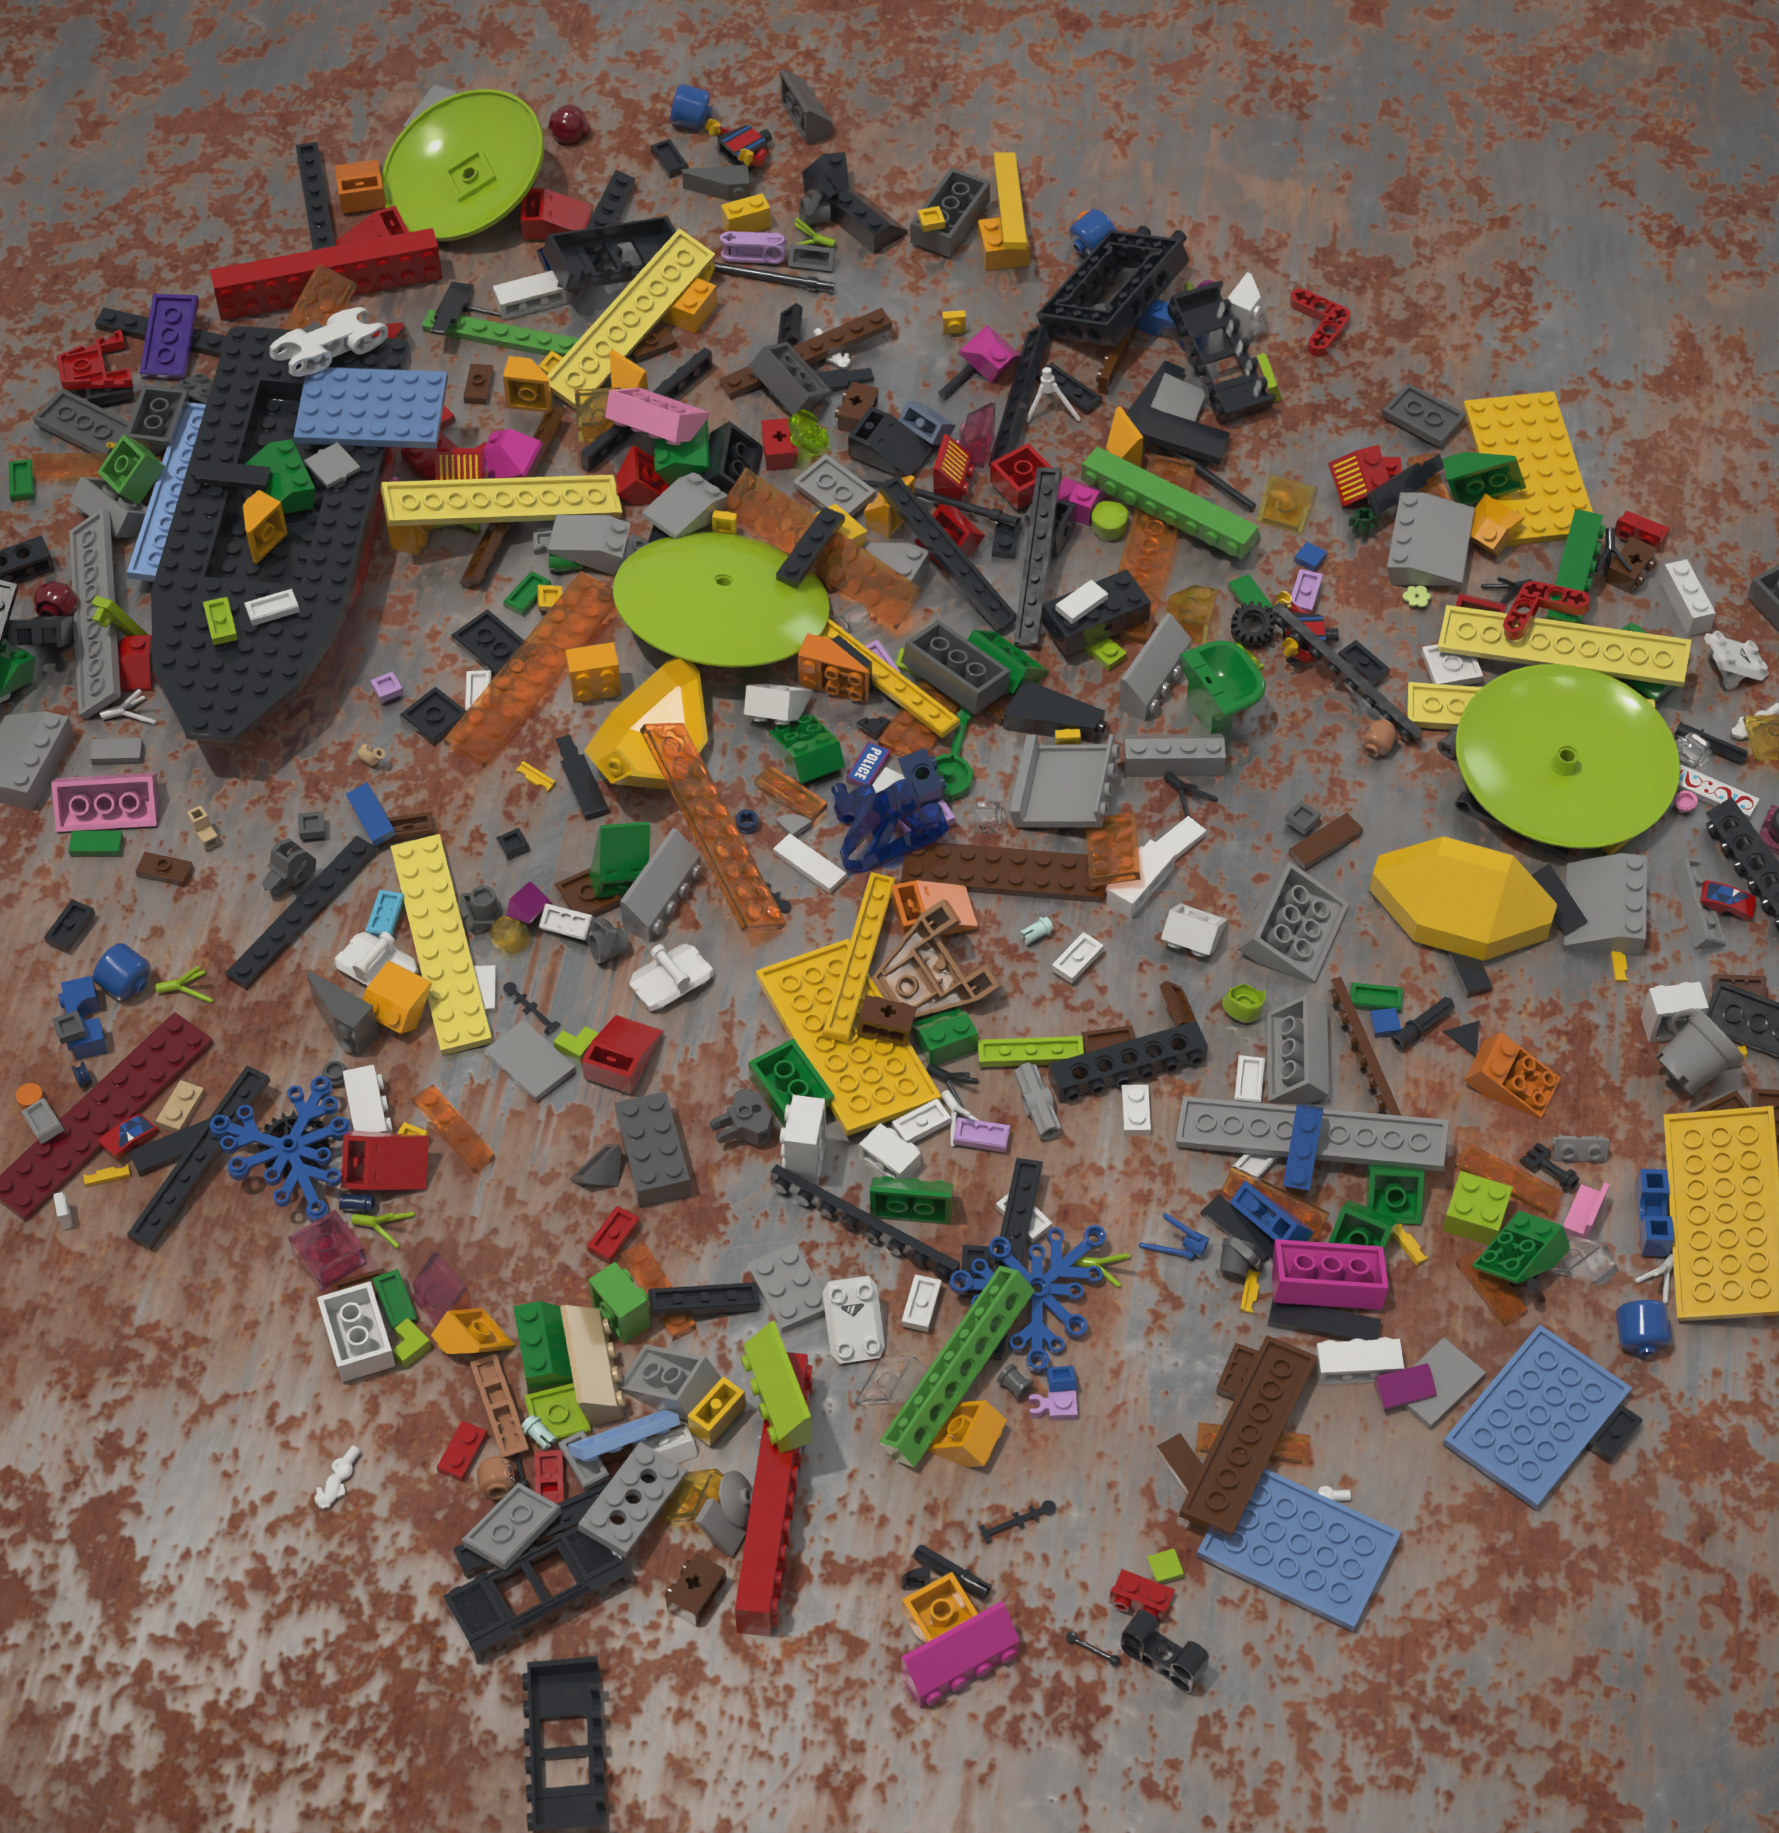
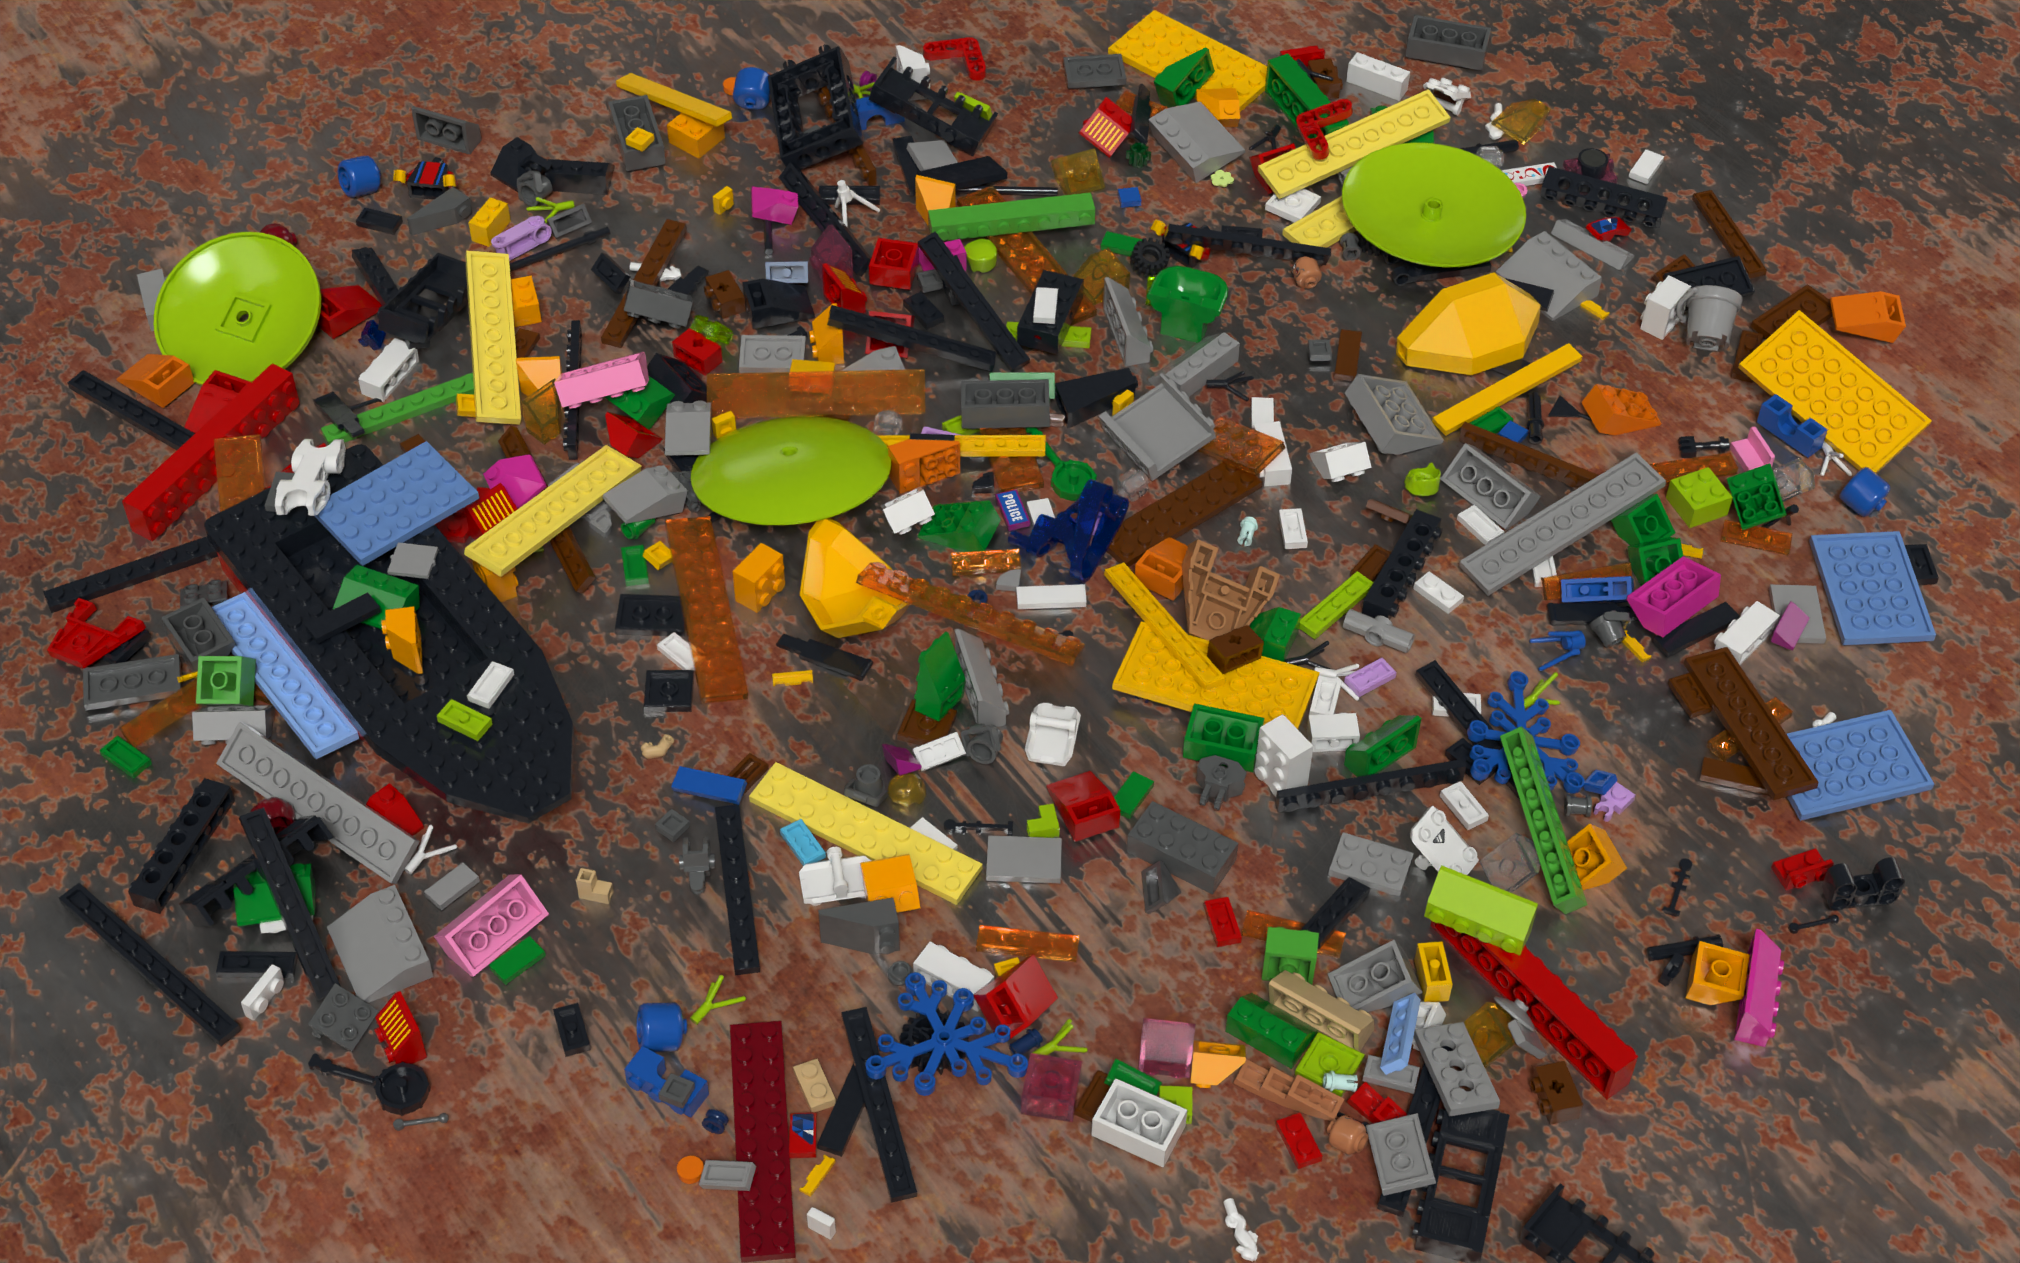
camera: 45 degrees left, 5 degrees down
lime hinge [91,596,149,636] -> none
reddish brown plate [135,852,193,887] -> none
dark purple tile [139,294,199,380] -> none
lavender plate [370,671,403,703] -> none
black tile [496,828,530,860] -> none
light orange slope [503,356,553,412] -> none
black plate [776,507,845,588] -> none
dark blue brick [897,748,947,810] -> none
black bar [915,487,1020,527] -> none
lime tile [1147,1549,1184,1584] -> none
blue arch [1283,1103,1324,1191] -> none
lavender plate [1291,569,1323,613] -> none
light grey hinge [1552,1134,1609,1162] -> none
none -> green tile [1114,771,1154,819]
none -> yellow tile [1432,343,1583,436]

